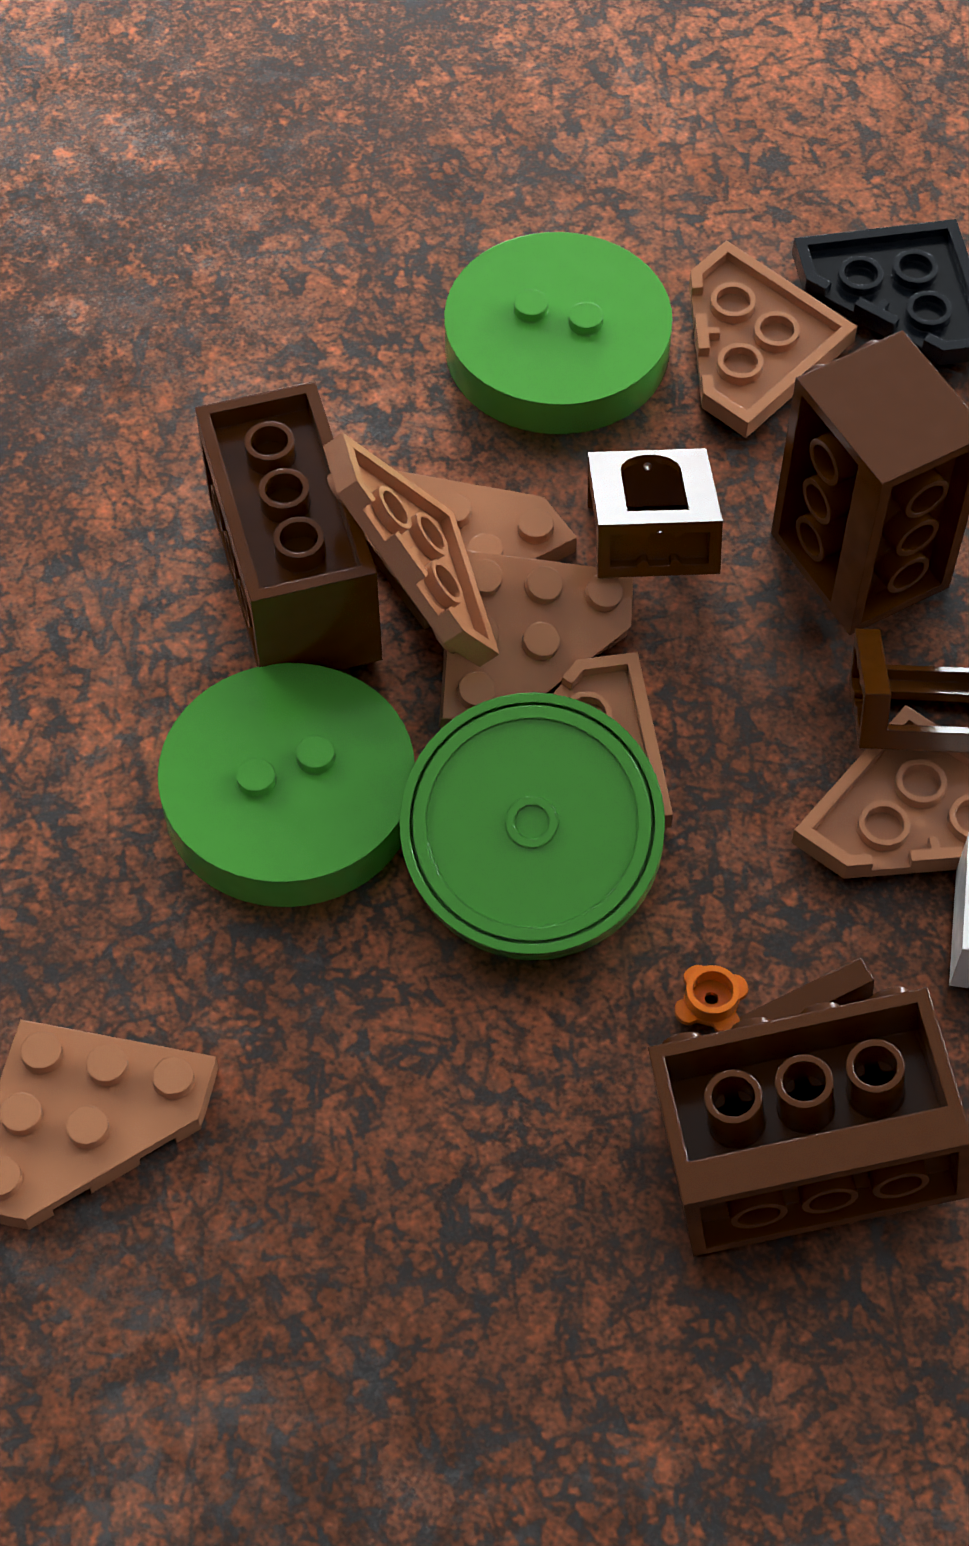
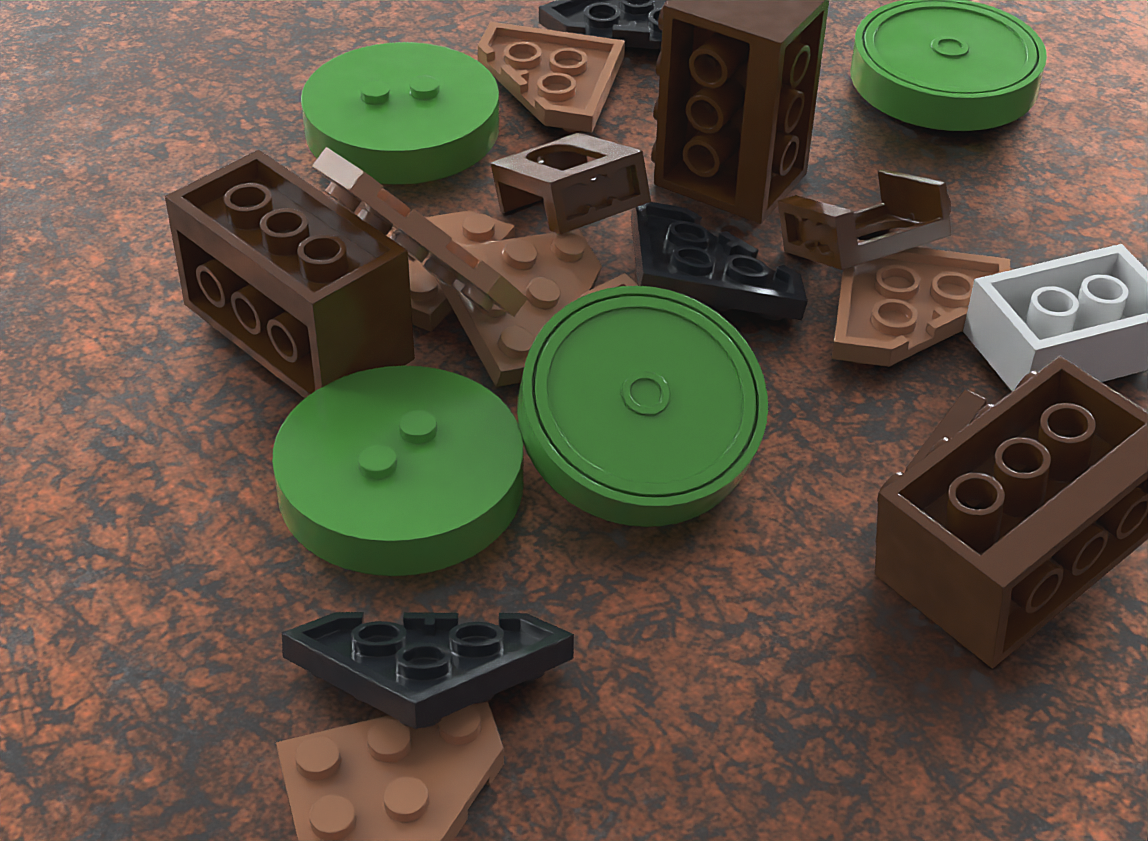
camera: 30 degrees left, 15 degrees down
orange plate [674,965,748,1032] -> none
none -> black plate [281,612,574,729]
none -> black plate [631,202,808,320]

